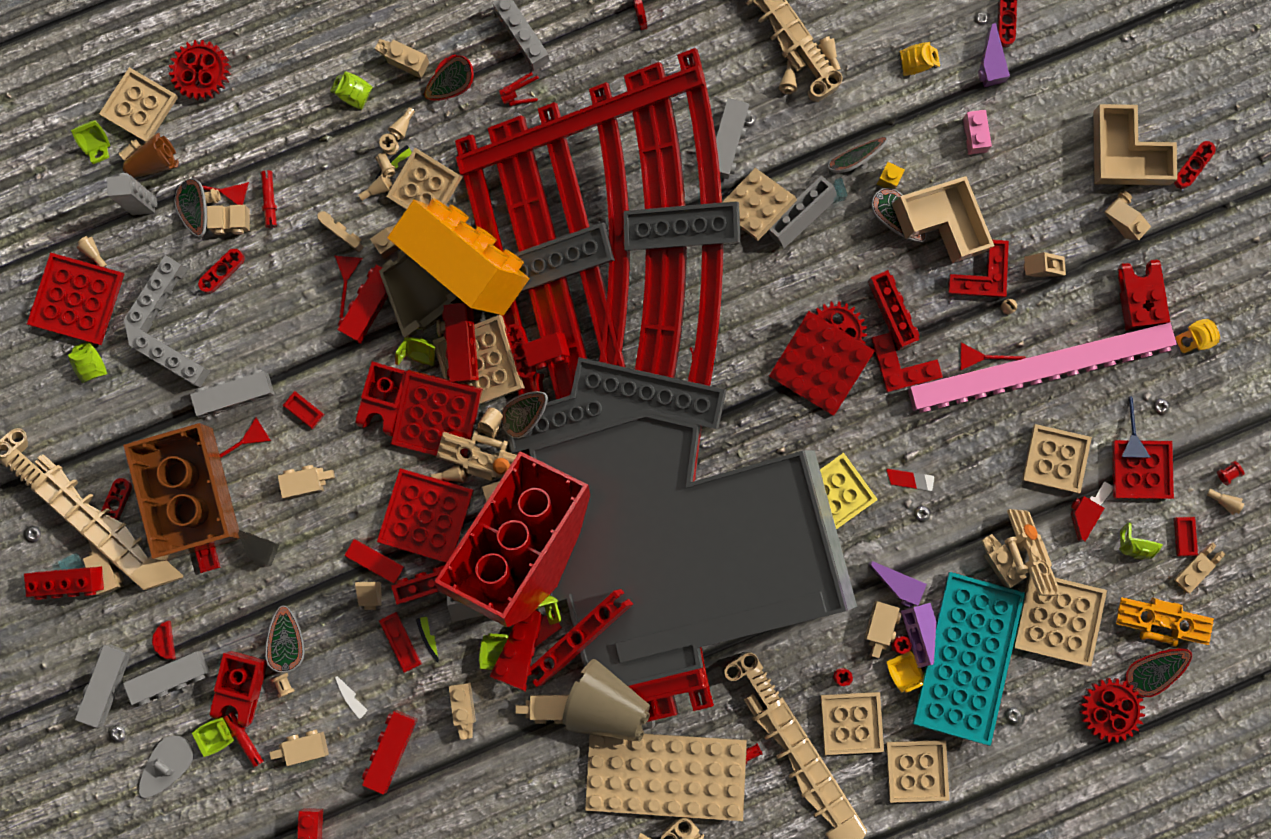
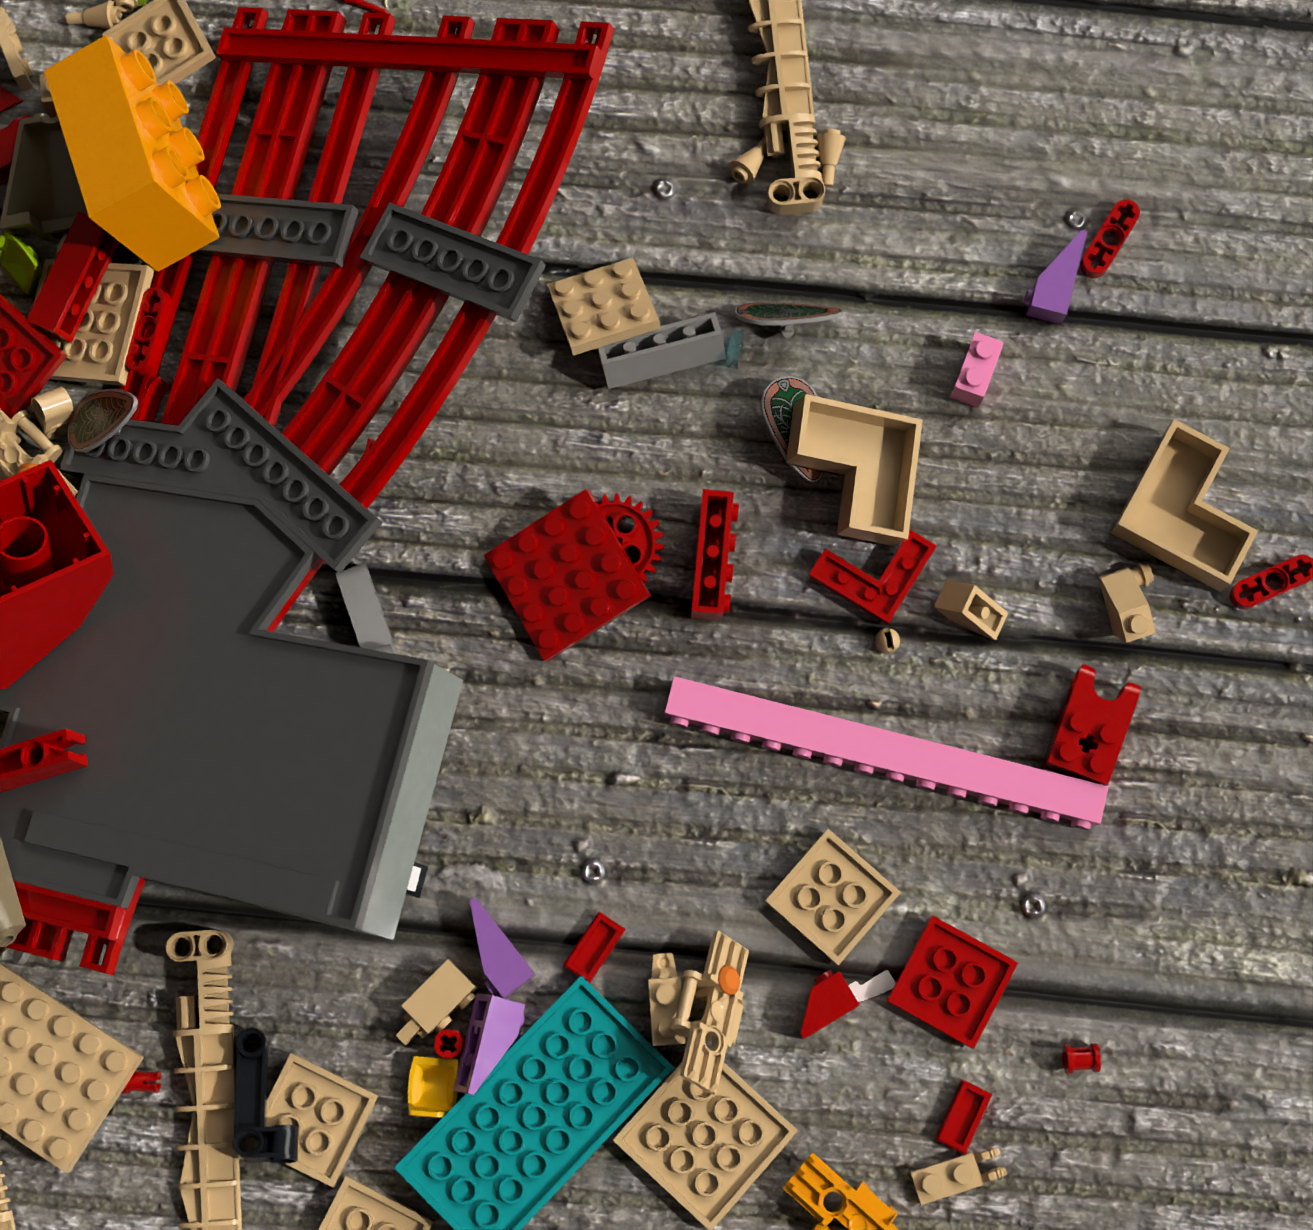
camera: 25 degrees right, 5 degrees down
red brick [522,332,570,370] -> none
light grey brick [716,98,752,179] -> none
light yellow plate [820,453,878,529] -> none
red bush [833,668,853,687] -> none
red plate [871,332,943,393] -> none
yellow brick [877,162,905,189] -> none
sticker [887,469,934,491] -> none
yellow piece [899,42,940,76] -> none
red piece [961,342,1026,370] -> none
lime piece [1119,523,1163,560] -> none
dark blue piece [1122,396,1151,458] -> none
yellow piece [1175,319,1220,353] -> none
tan cone [1207,489,1244,515] -> none
none -> black piece [233,1028,299,1164]
none -> light grey beam [335,563,397,654]
none -> red tile [563,911,626,984]

